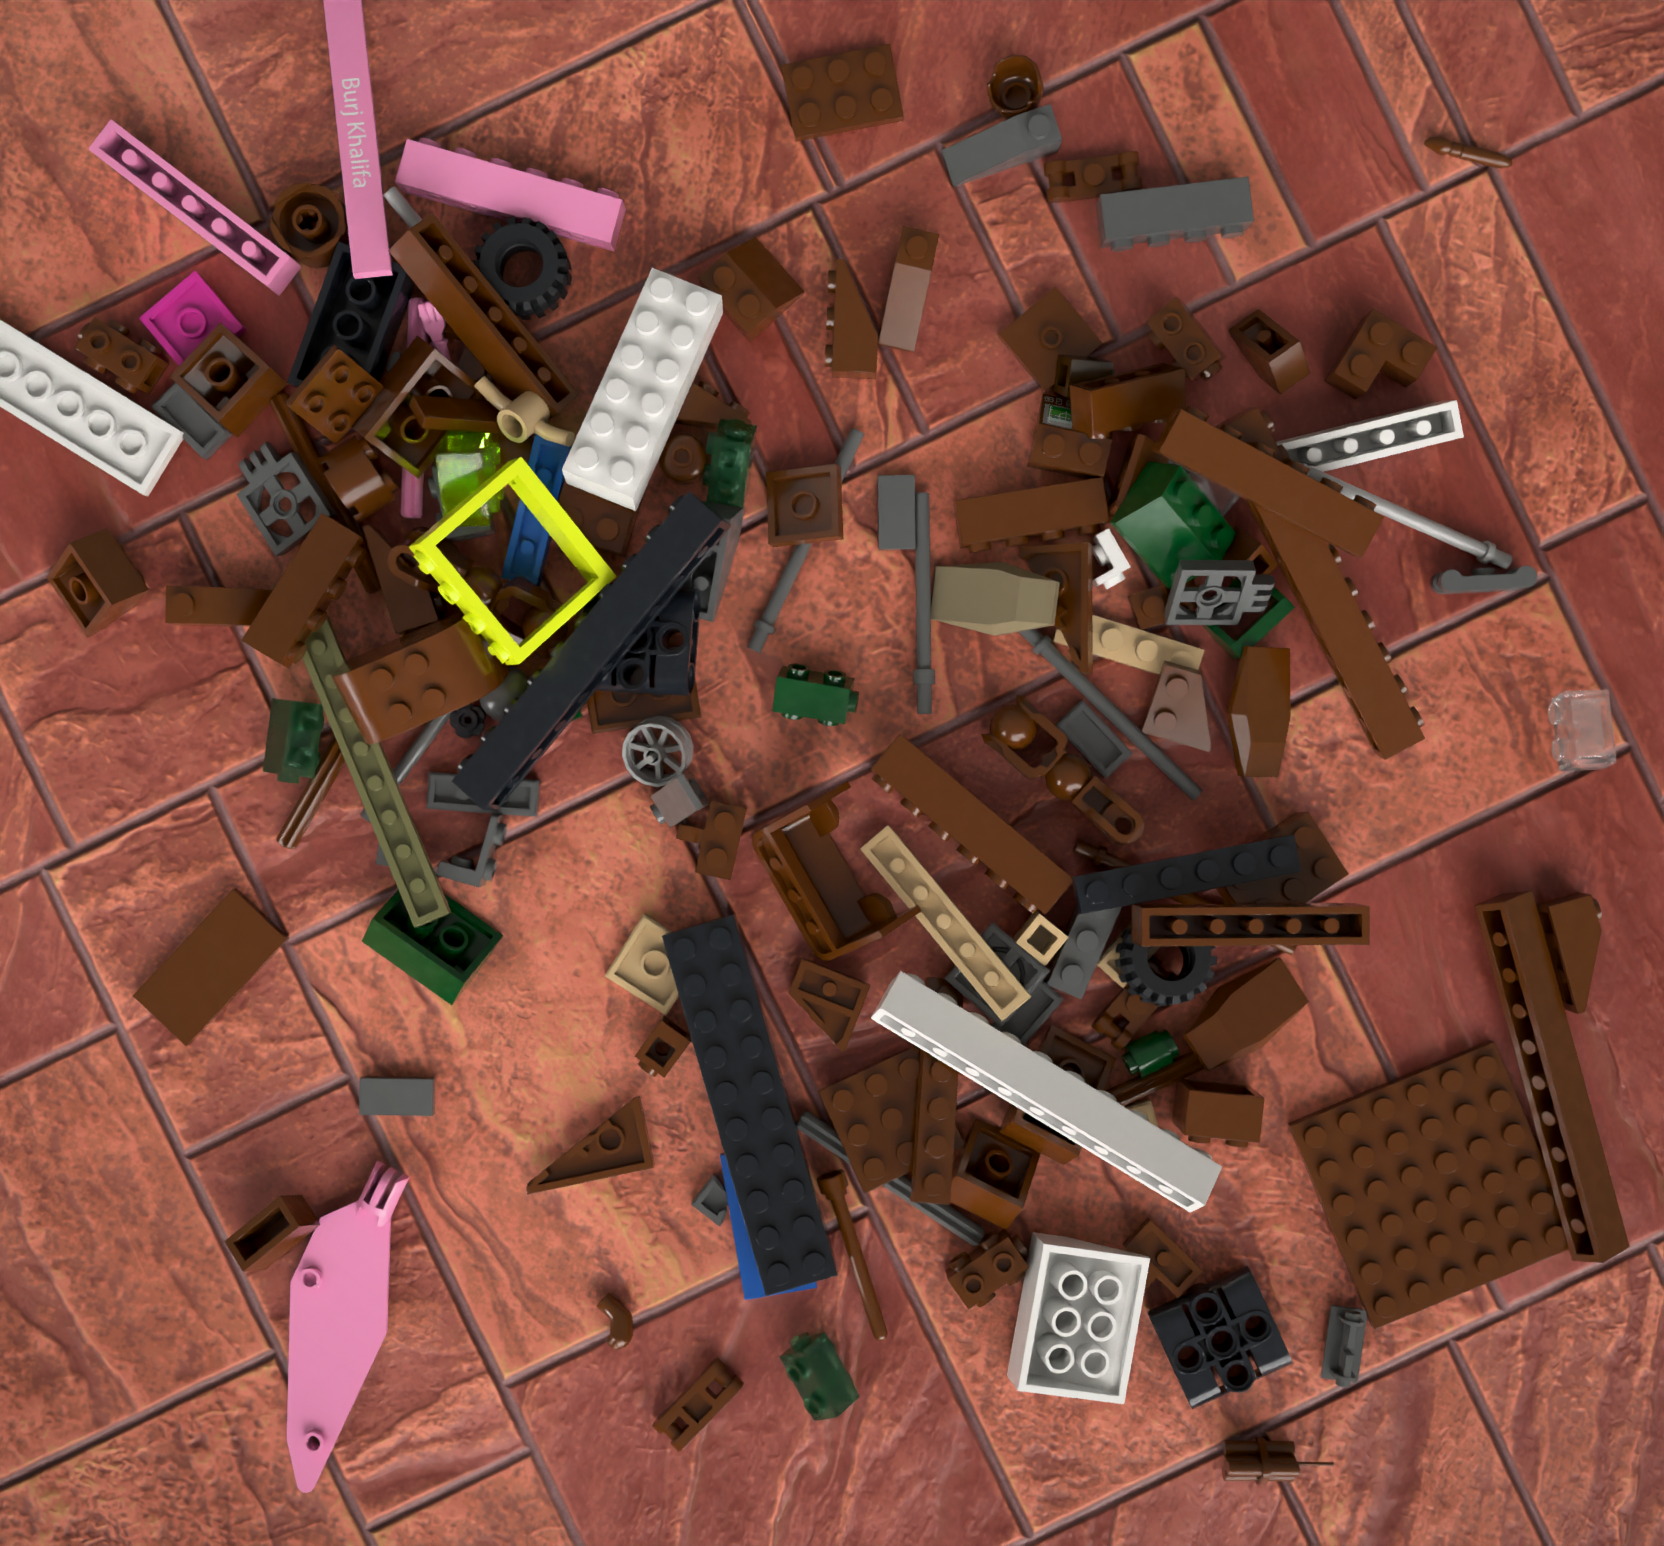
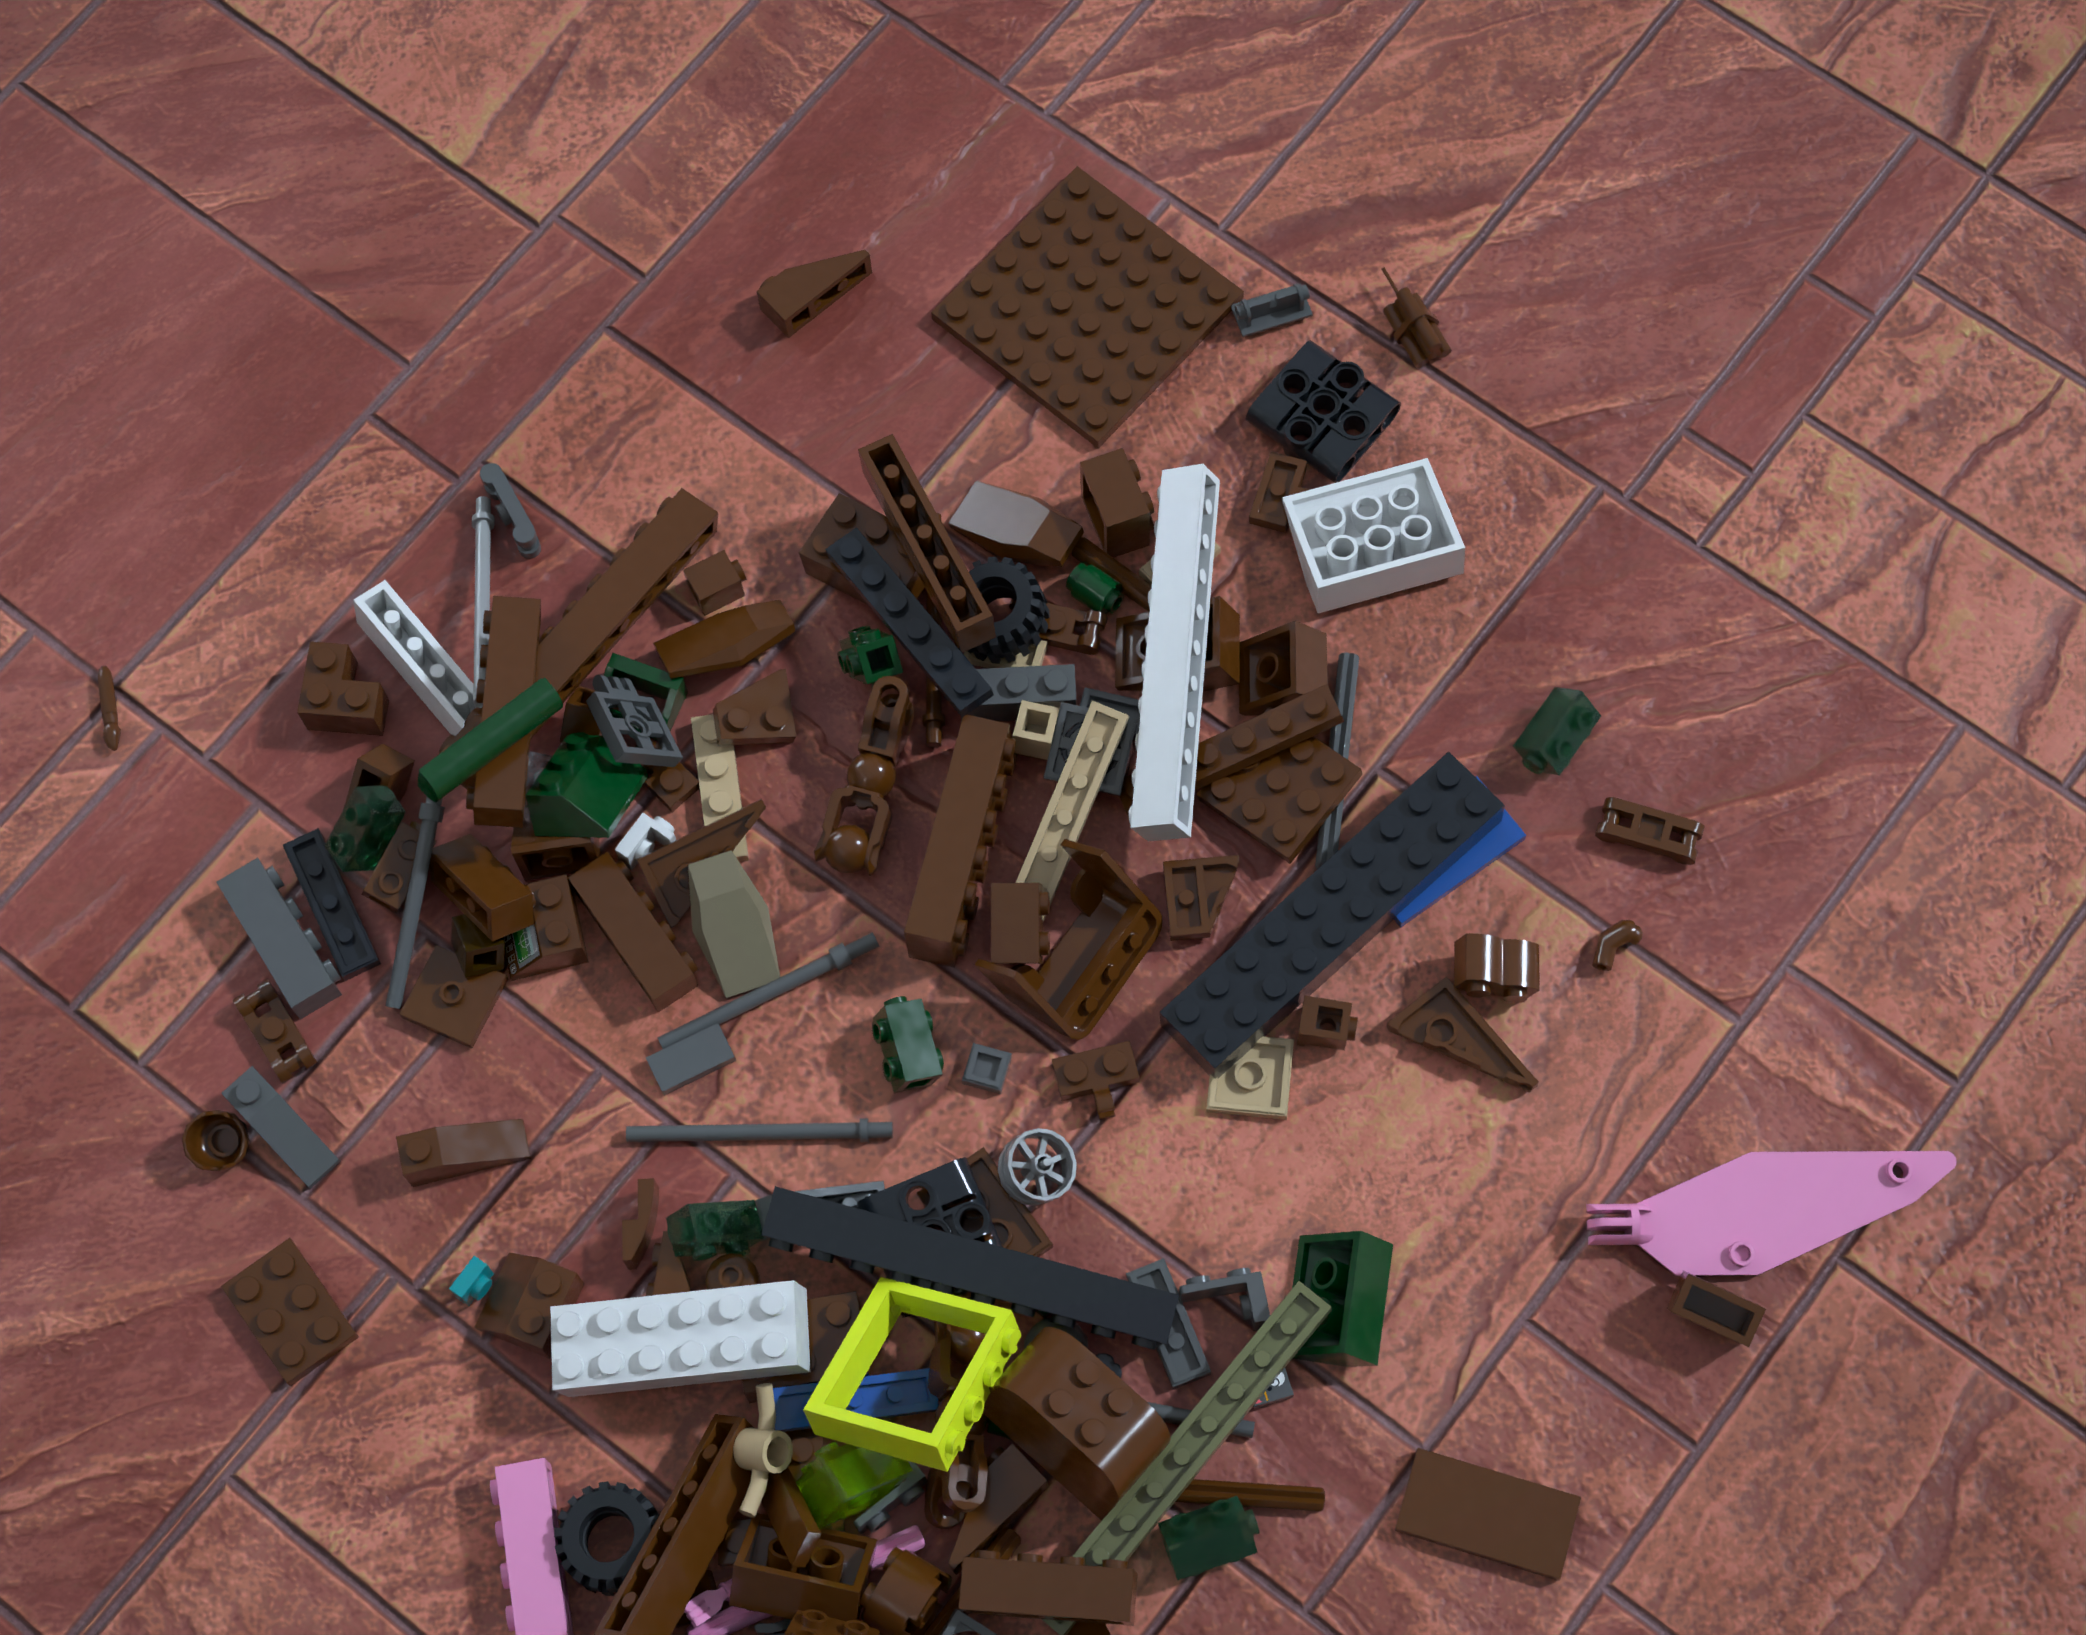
camera: 115 degrees left, 20 degrees down
dark grey tile [359,1076,435,1116] -> none
dark grey slope [650,772,710,828] -> none
dark grey tile [691,1173,728,1226] -> none
reddish brown plate [766,463,844,548] -> none
reddish brown piece [816,1169,888,1341] -> none
reddish brown slope [825,259,878,379] -> none
reddish brown brick [945,1229,1029,1310] -> none
dark grey bar [1018,629,1203,800] -> none
dark grey tile [1055,700,1133,779] -> none
reddish brown brick [1475,890,1630,1263] -> none
clear brick [1548,689,1616,771] -> none
none -> black tile [283,828,381,981]
none -> clear green brick [324,786,406,872]
none -> dark grey bar [385,797,445,1009]
none -> dark green brick [417,678,563,802]
none -> teal plate [449,1256,494,1306]
none -> reddish brown slope [622,1178,659,1270]
none -> reddish brown brick [683,550,747,616]
none -> dark green brick [837,625,903,688]
none -> dark grey tile [962,1043,1012,1094]
none -> reddish brown piece [991,883,1050,964]
none -> reddish brown brick [1454,933,1540,1003]

